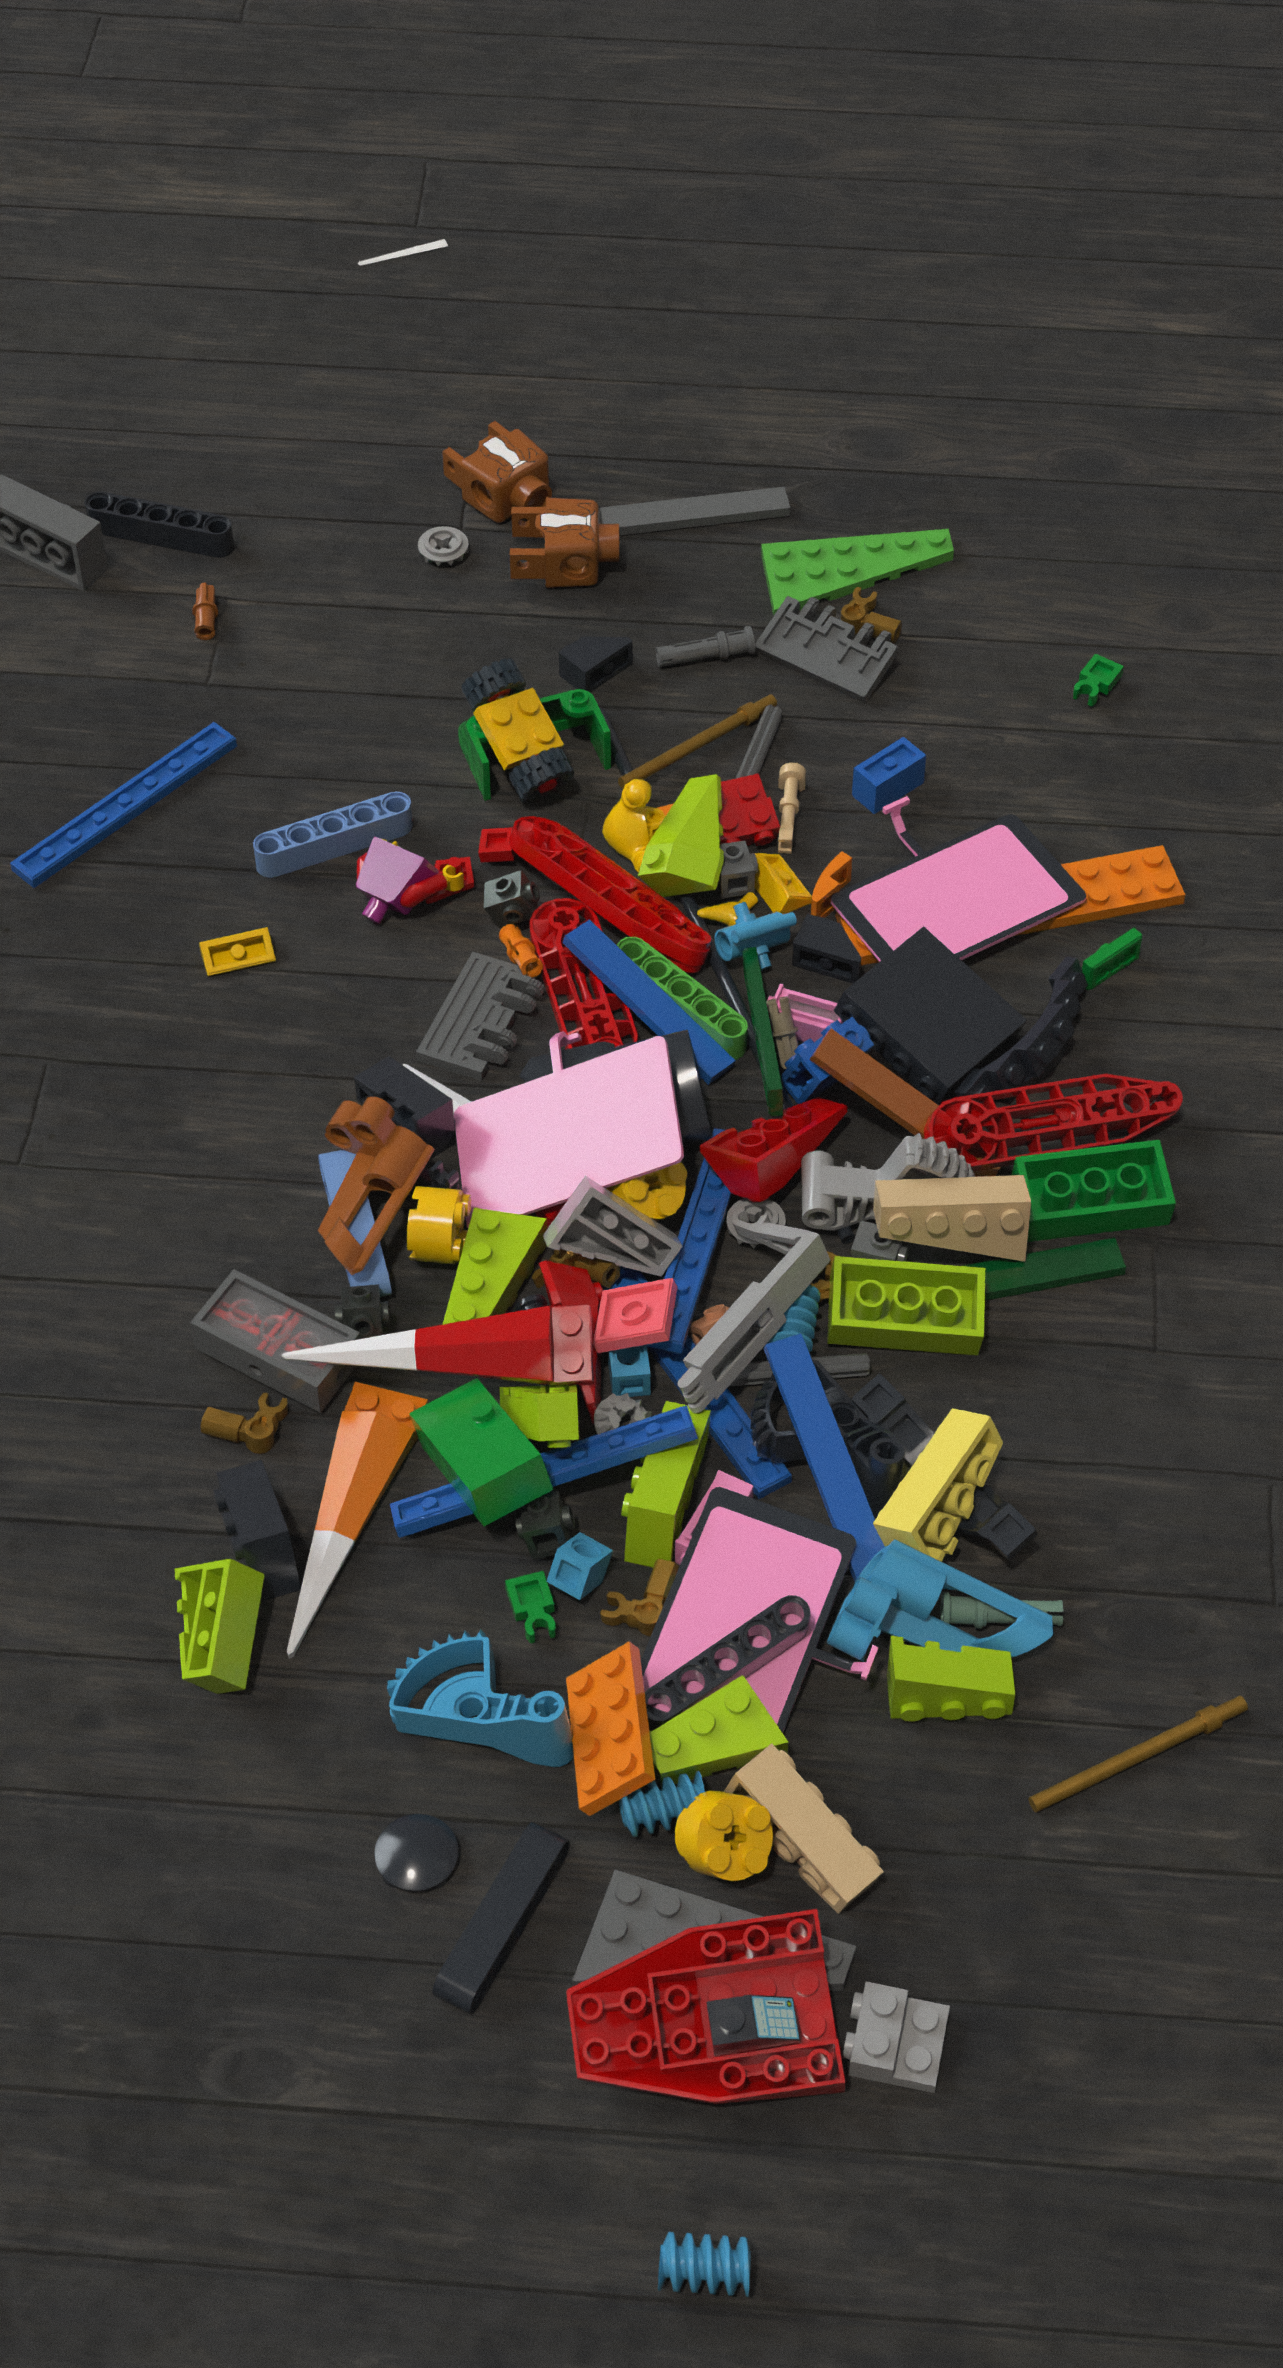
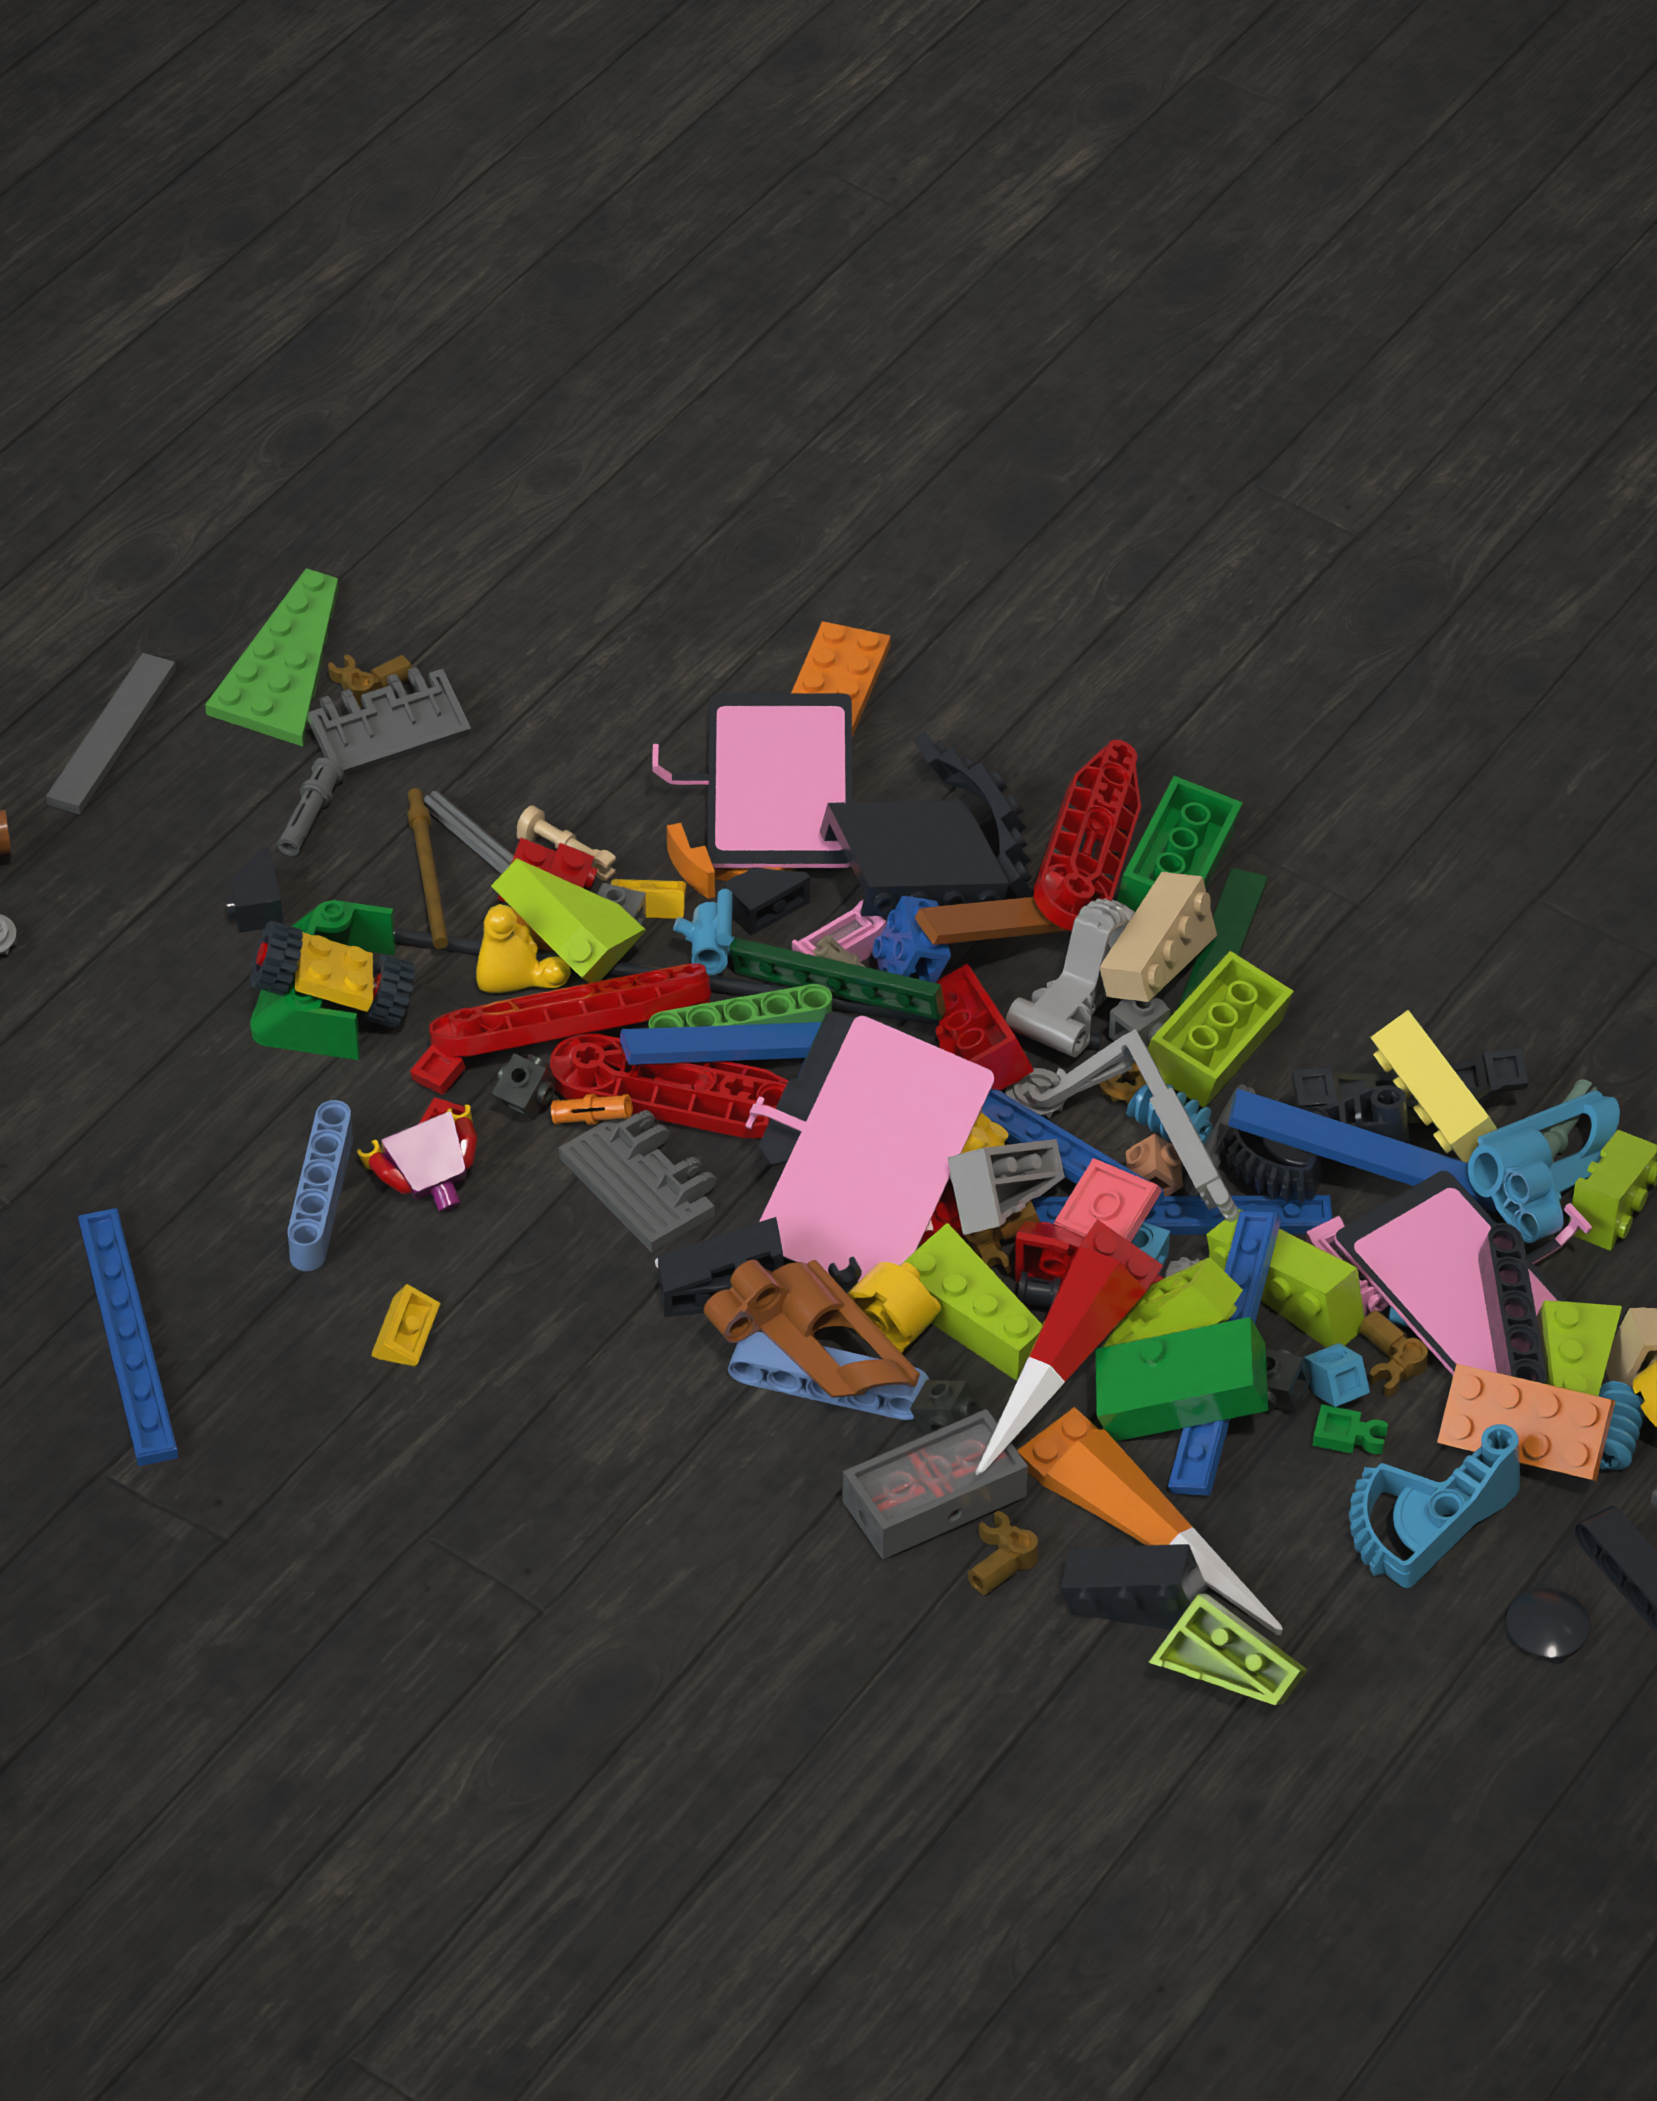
camera: 60 degrees left, 5 degrees down
dark orange piece [510,497,619,588] -> none
yellow animal [697,892,758,926] -> none
blue panel [852,737,926,814] -> none
green plate [1073,654,1124,706] -> none
green plate [1082,928,1142,991] -> none

